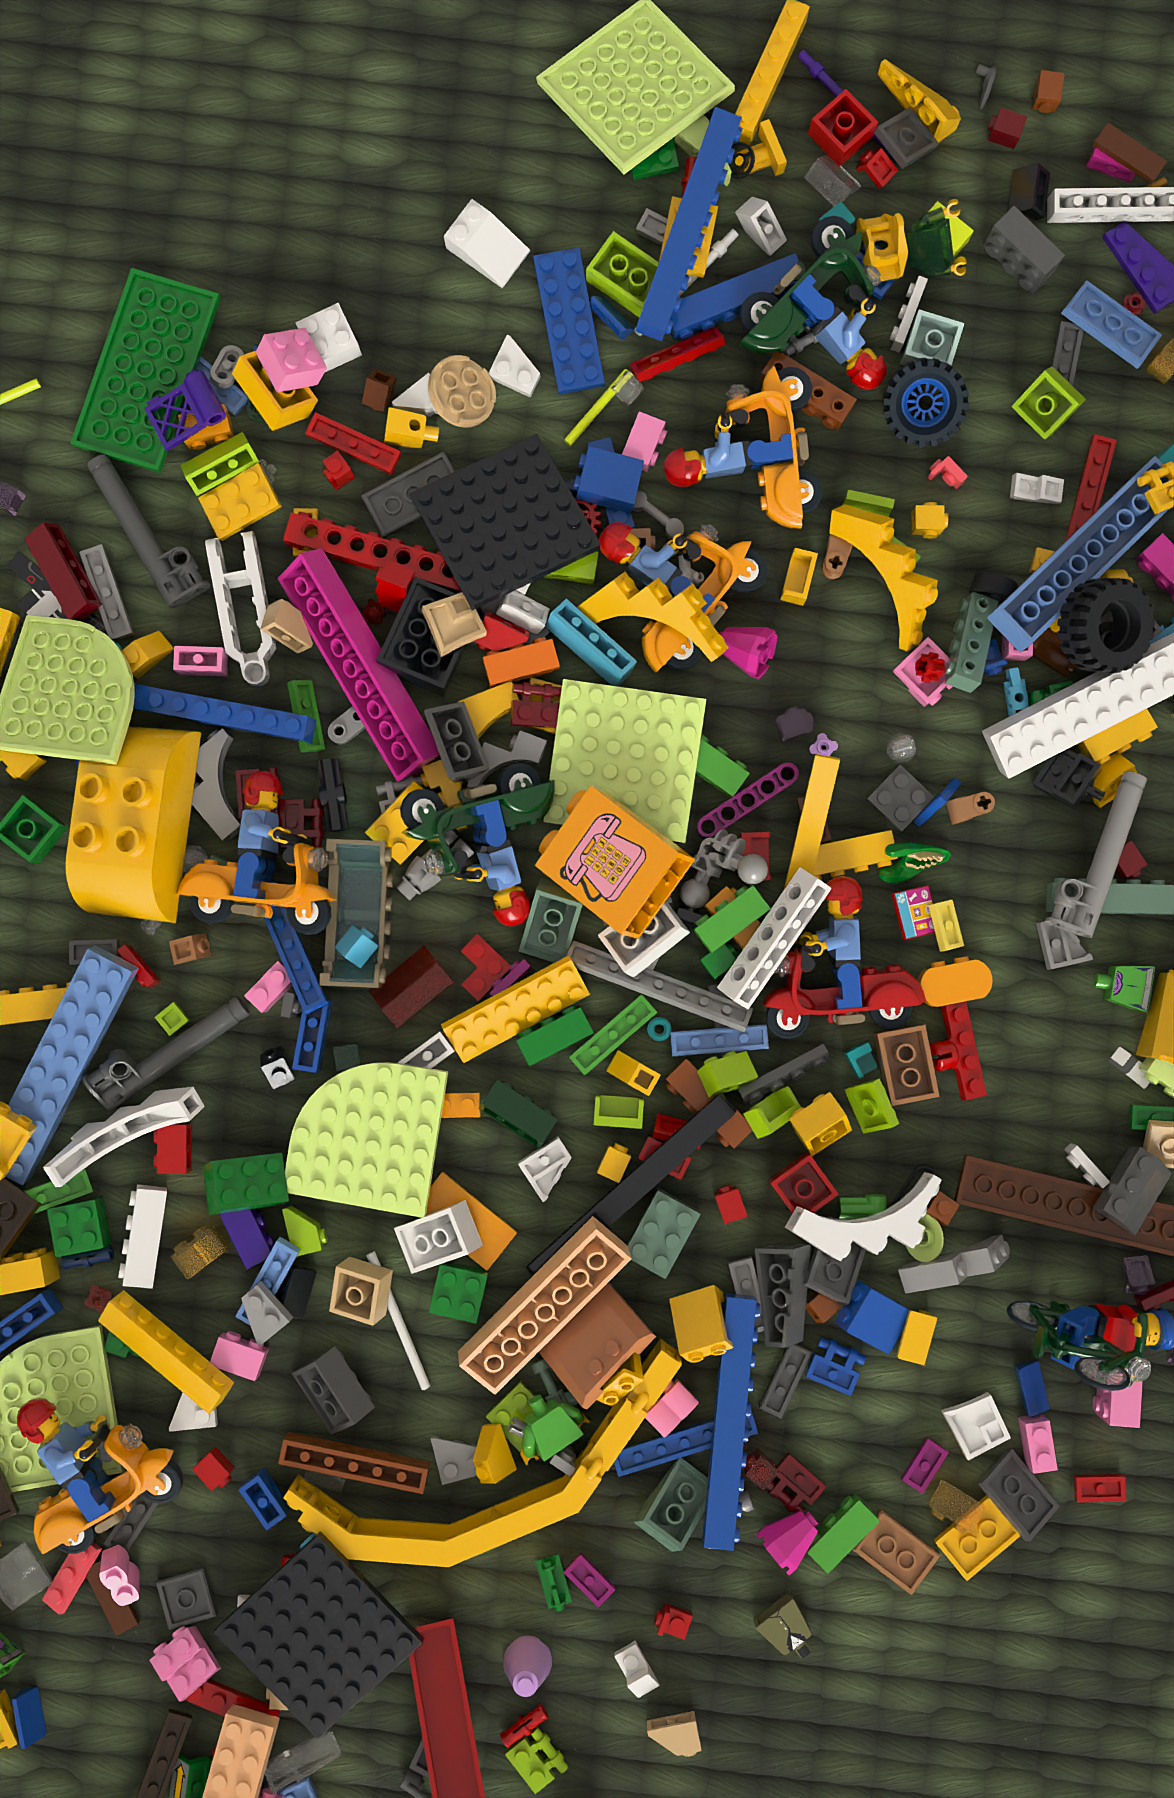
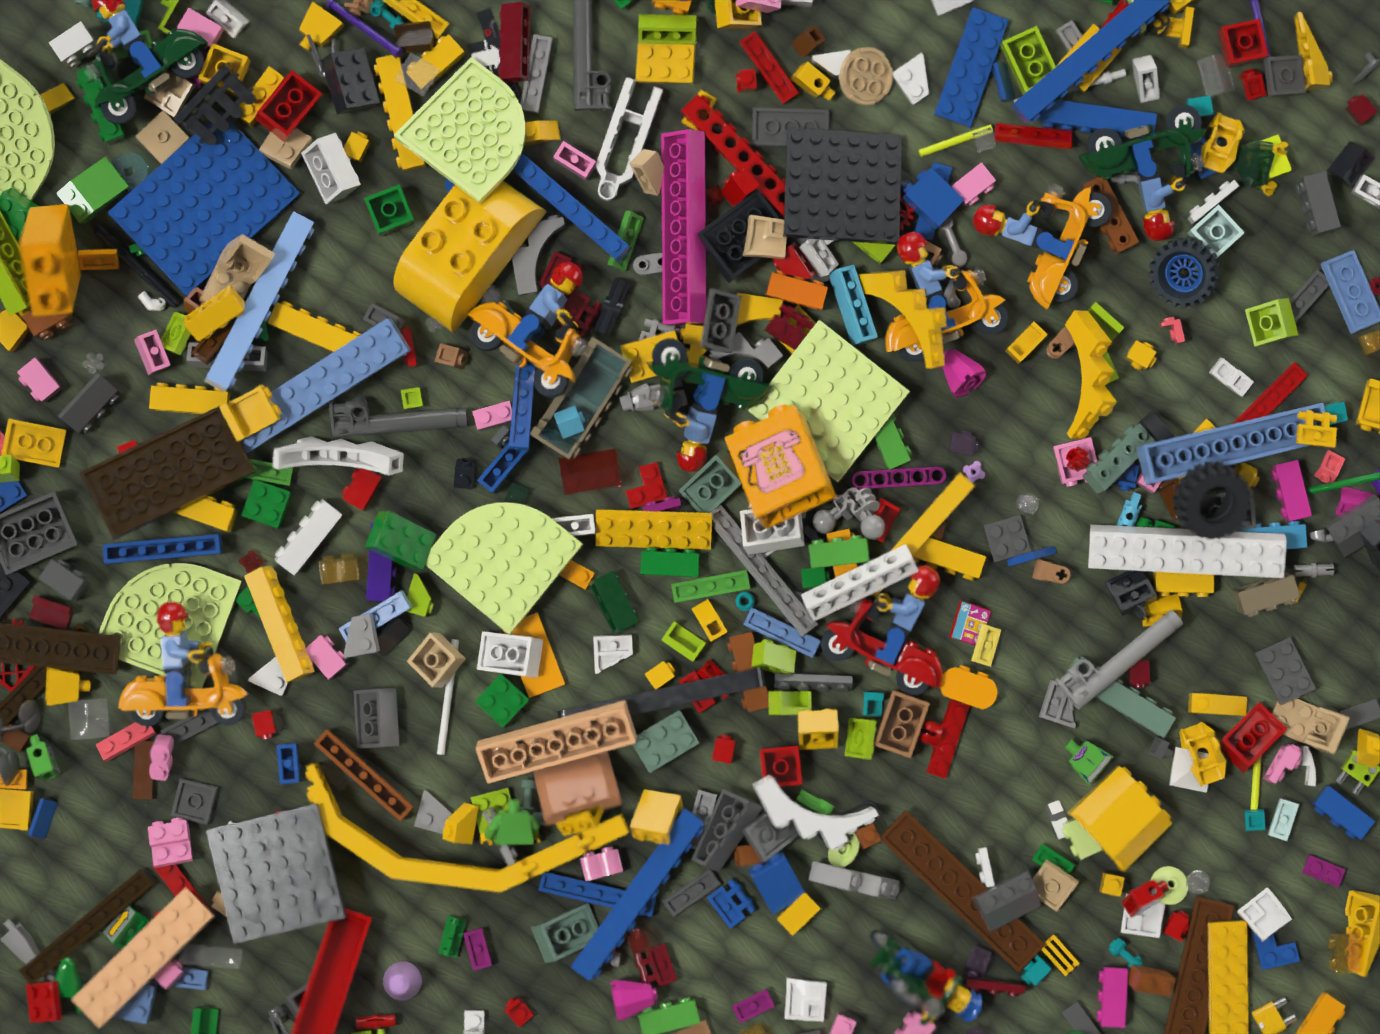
camera: 25 degrees right, 0 degrees up
dark blue pin [61,1245,114,1269] -> none
green animal [878,842,951,883] -> none
blue slope [1014,1360,1050,1417] -> none

